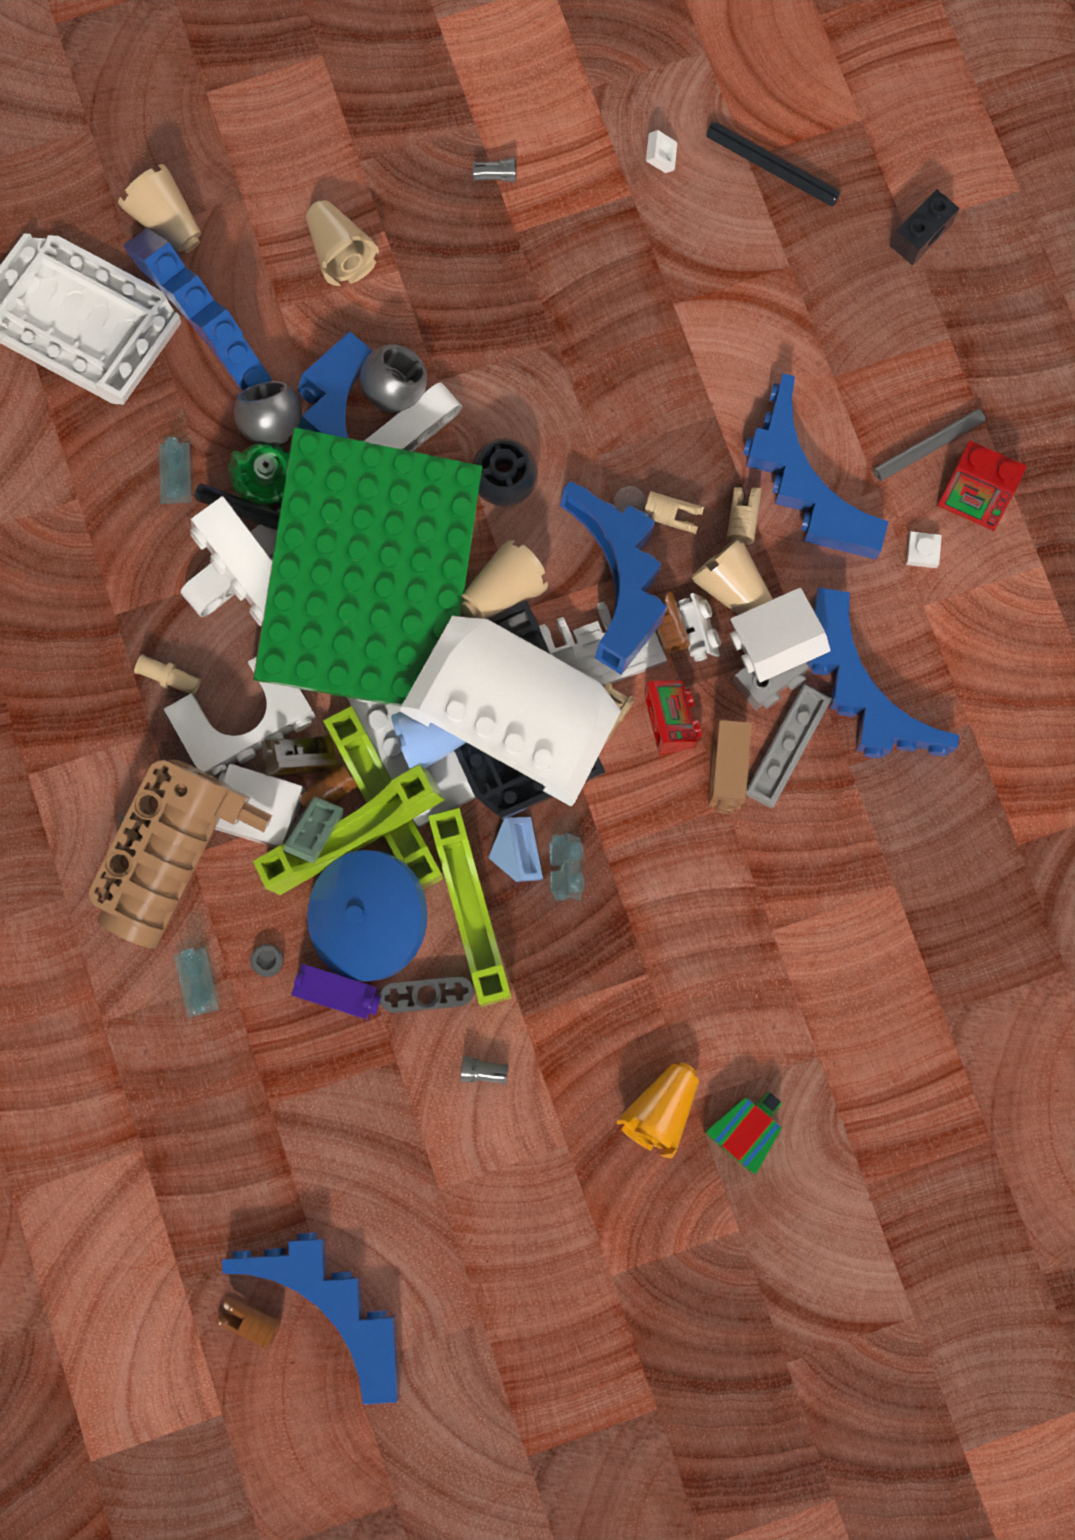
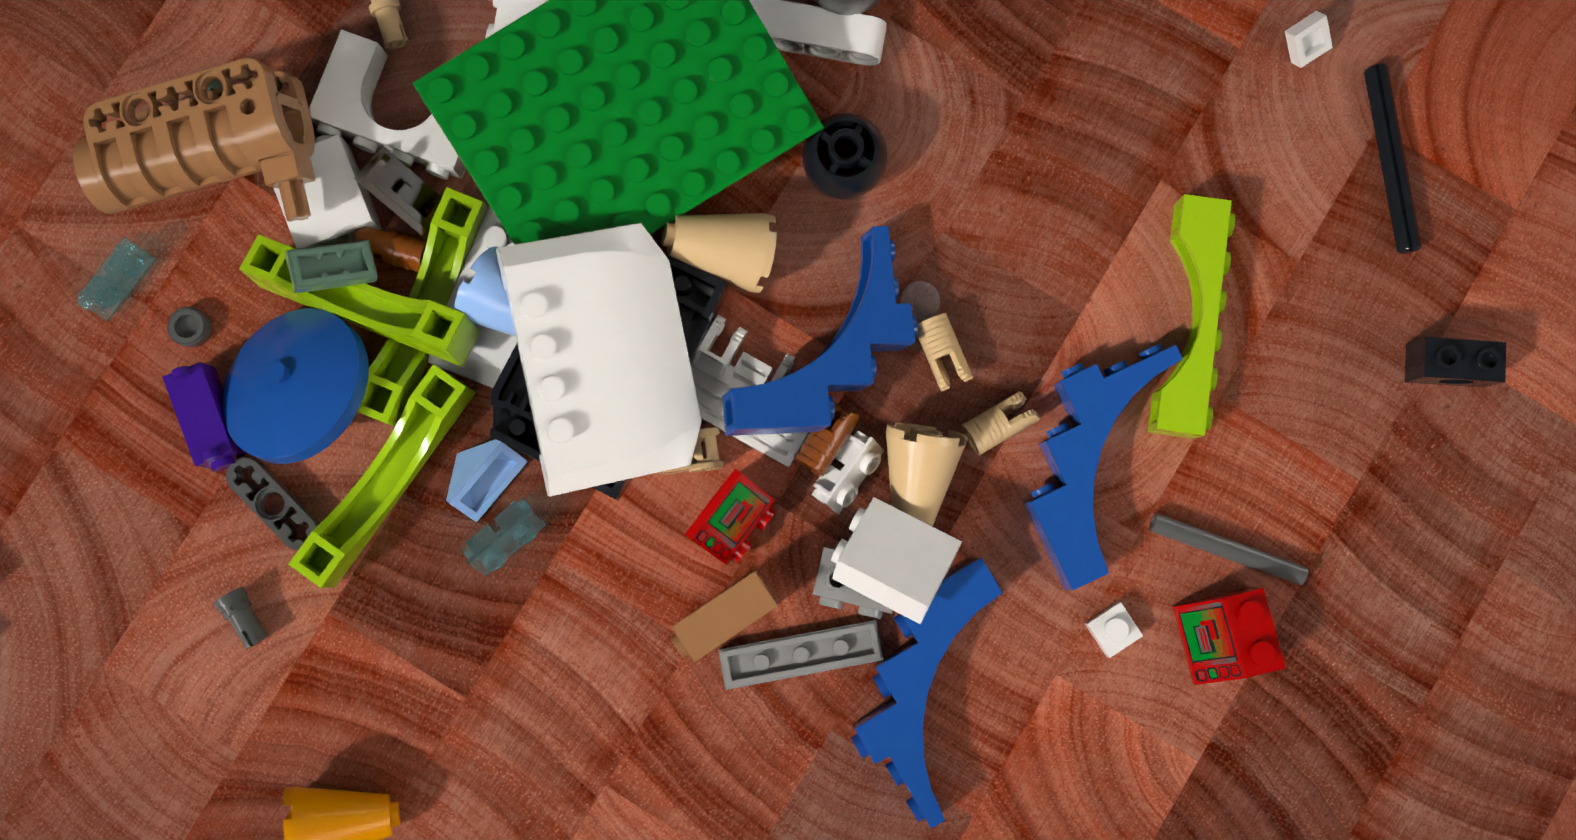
camera: 50 degrees right, 5 degrees up
none -> lime arch [1147,194,1235,439]

